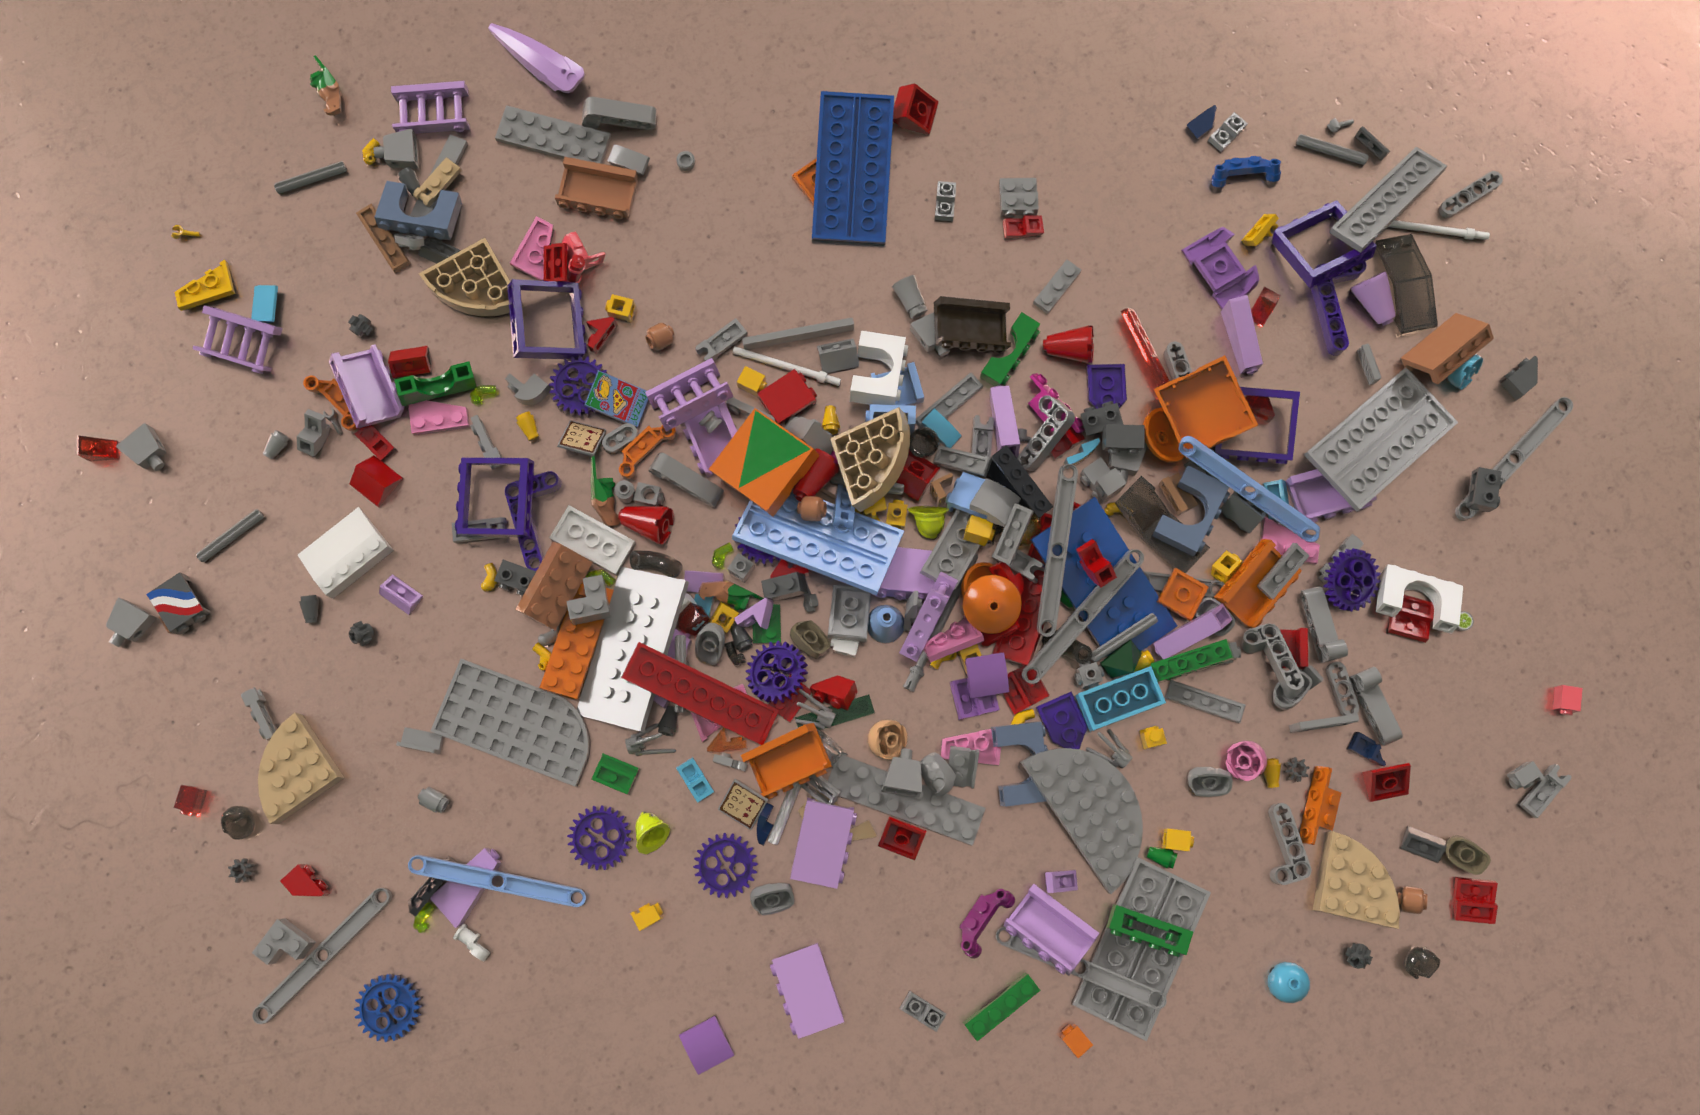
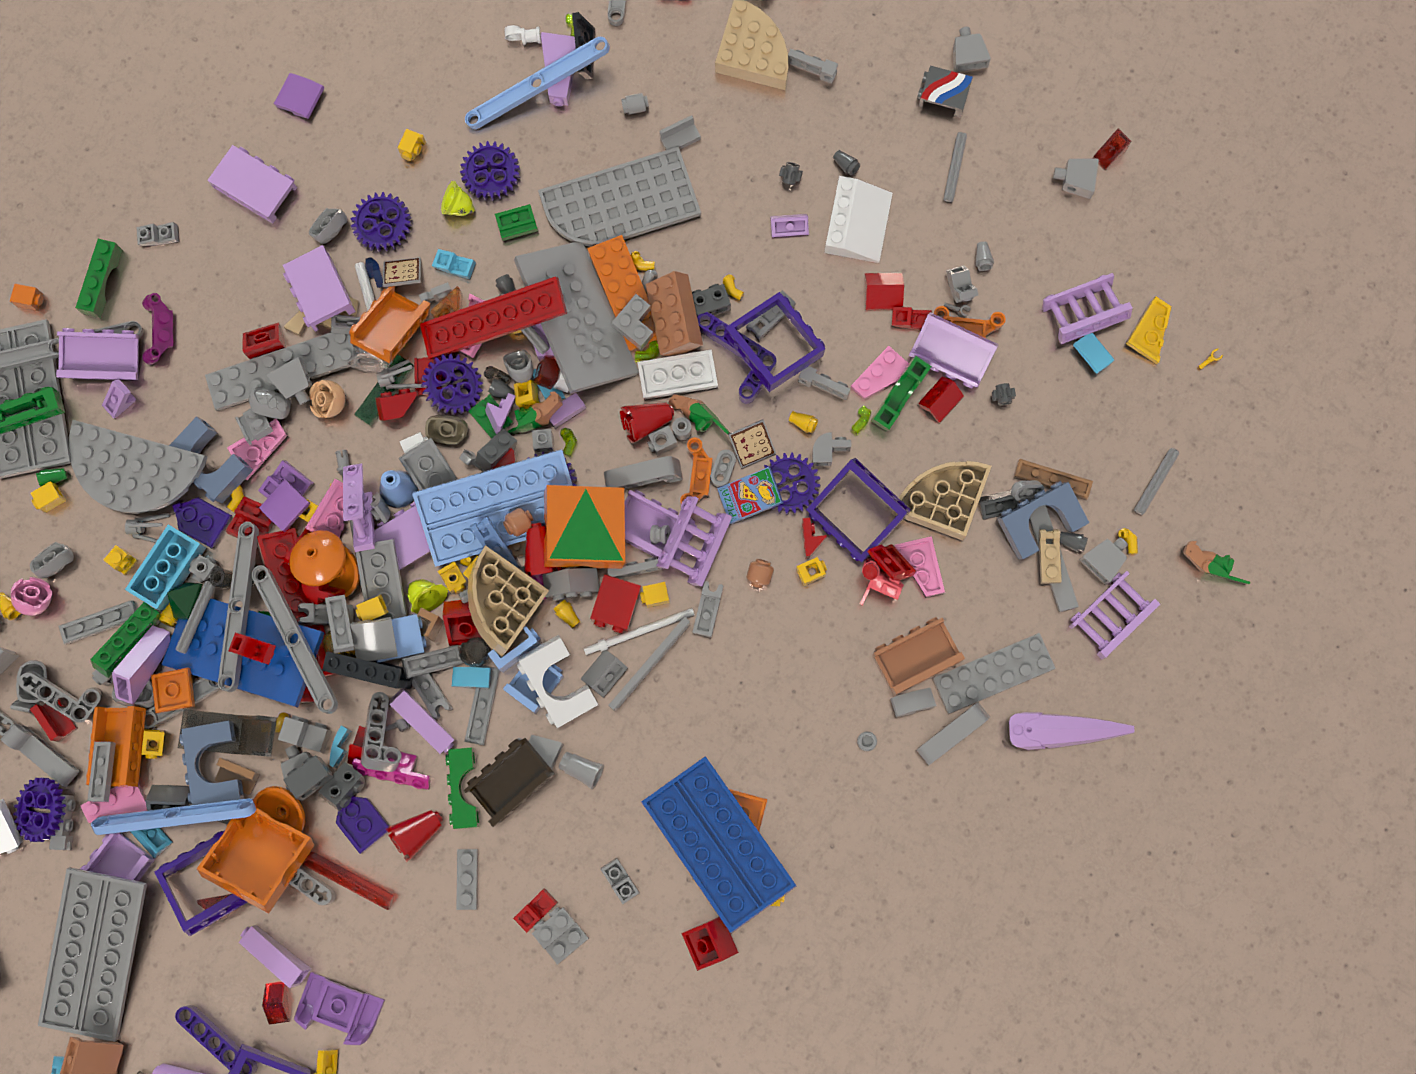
camera: 145 degrees right, 0 degrees up
light grey plant [625,723,676,756] -> none
clear smoke cylinder [630,550,682,578] -> none
light grey tile [1357,344,1381,385] -> none

